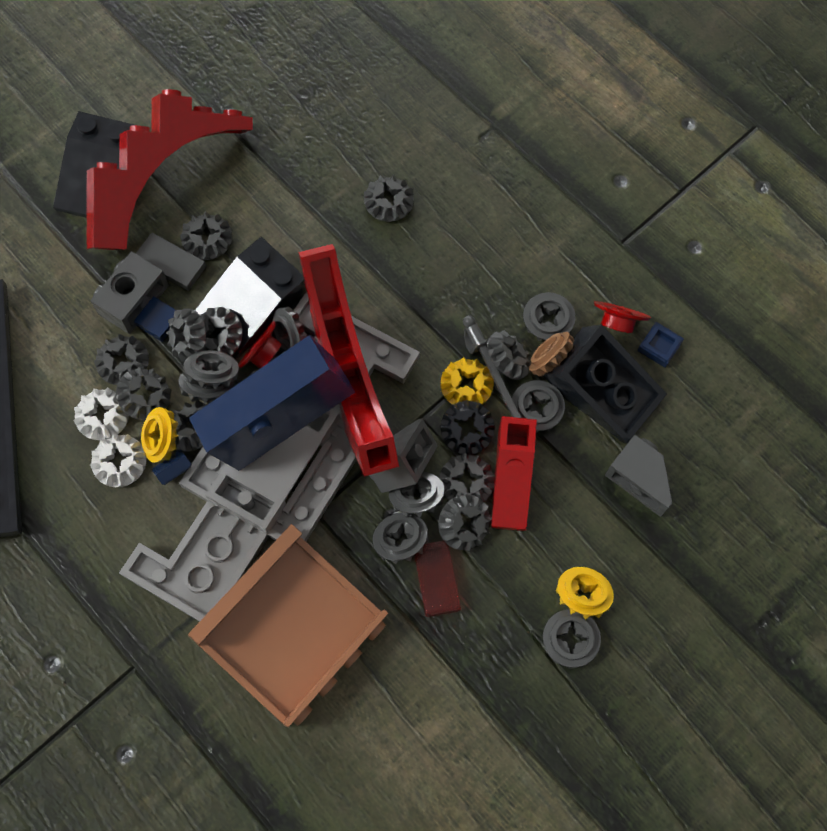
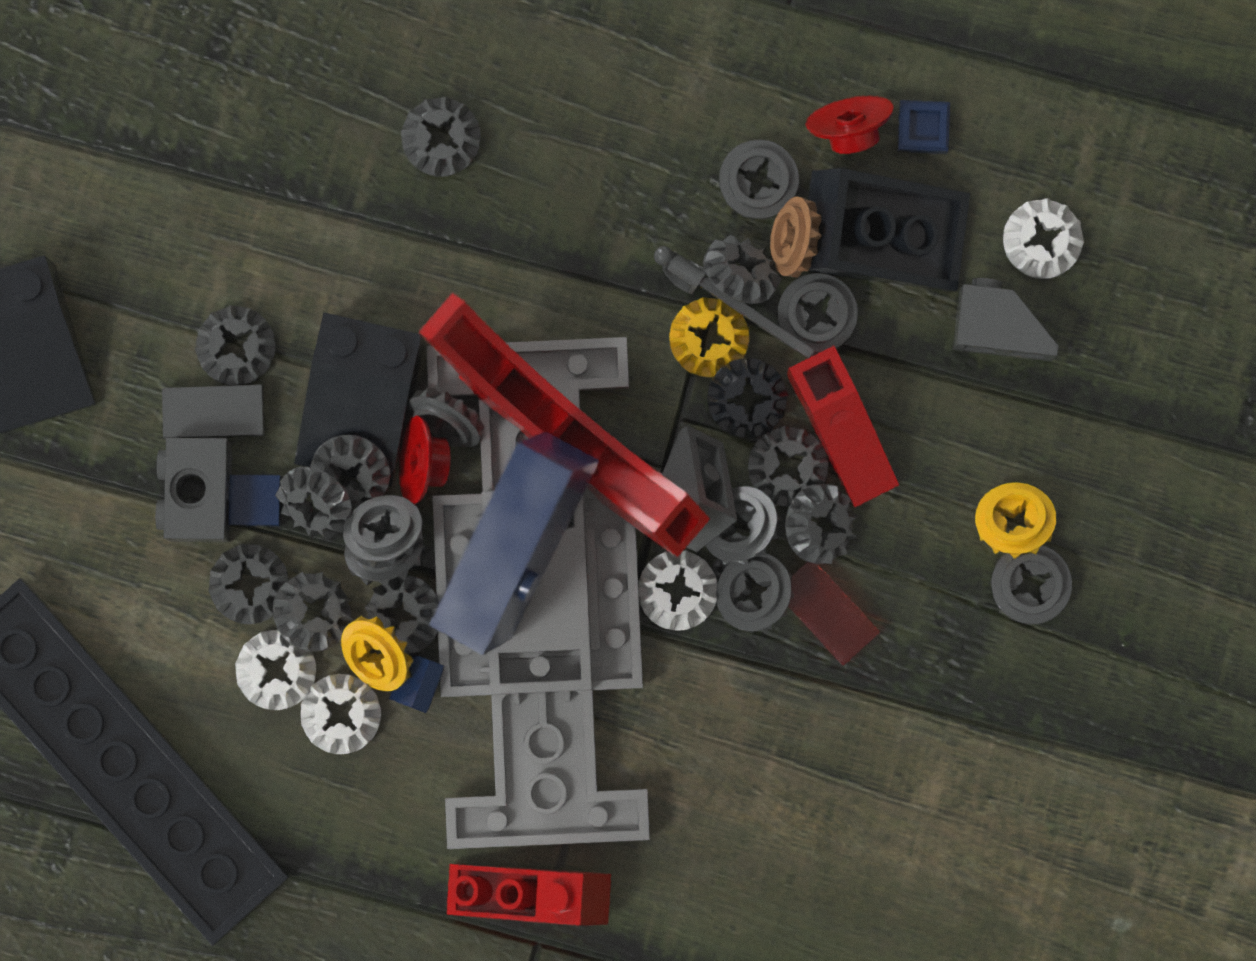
camera: 25 degrees left, 15 degrees up
red arch [87,89,253,250] -> none
nougat panel [188,524,388,727] -> none
none -> red slope [446,864,611,926]
none -> white gear [638,551,717,630]
none -> white gear [1003,198,1084,279]

